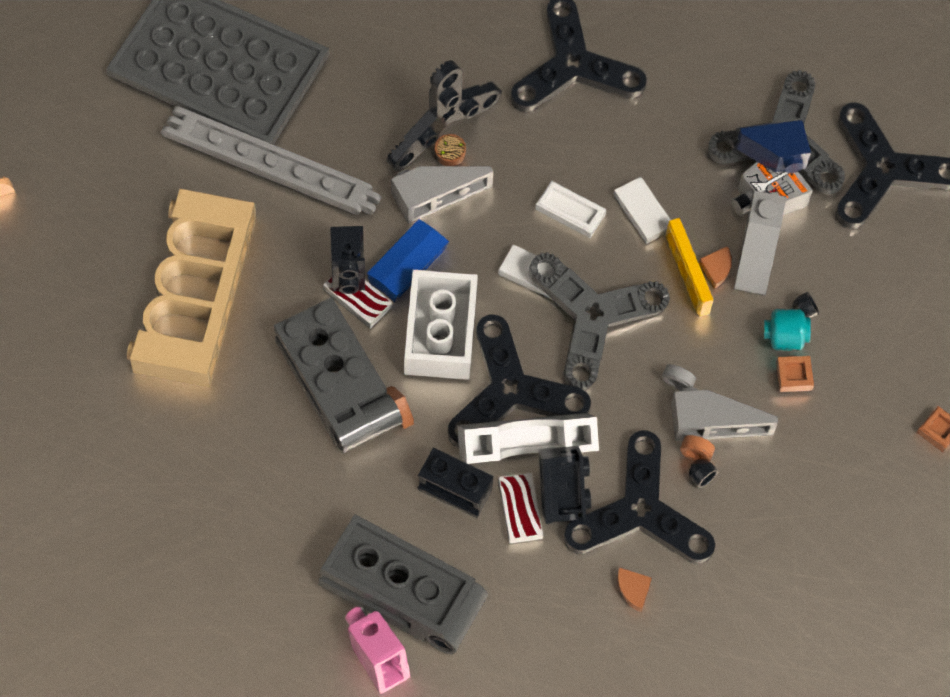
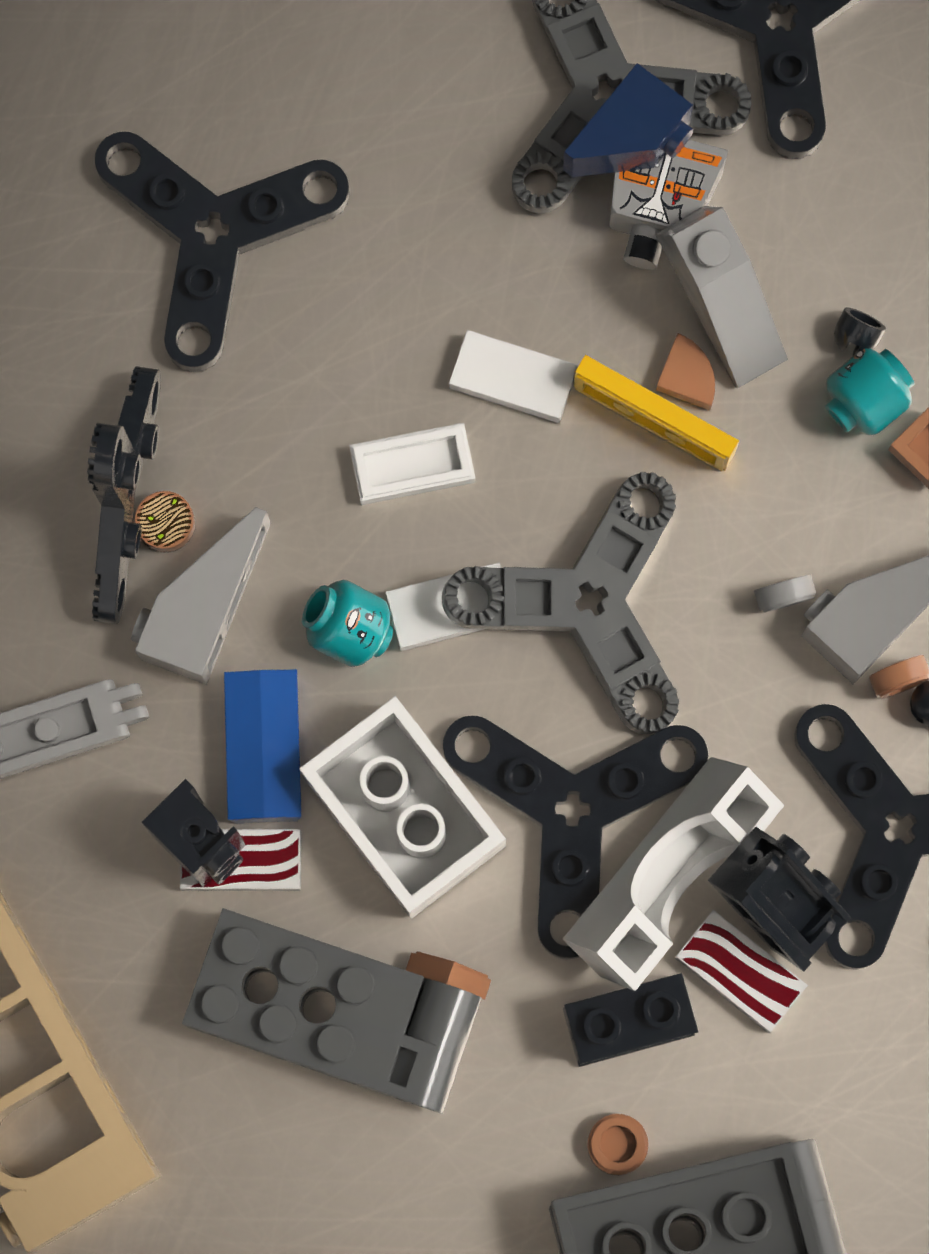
camera: 35 degrees left, 15 degrees up
none -> teal head [302,580,393,667]
none -> nougat tile [587,1114,648,1176]

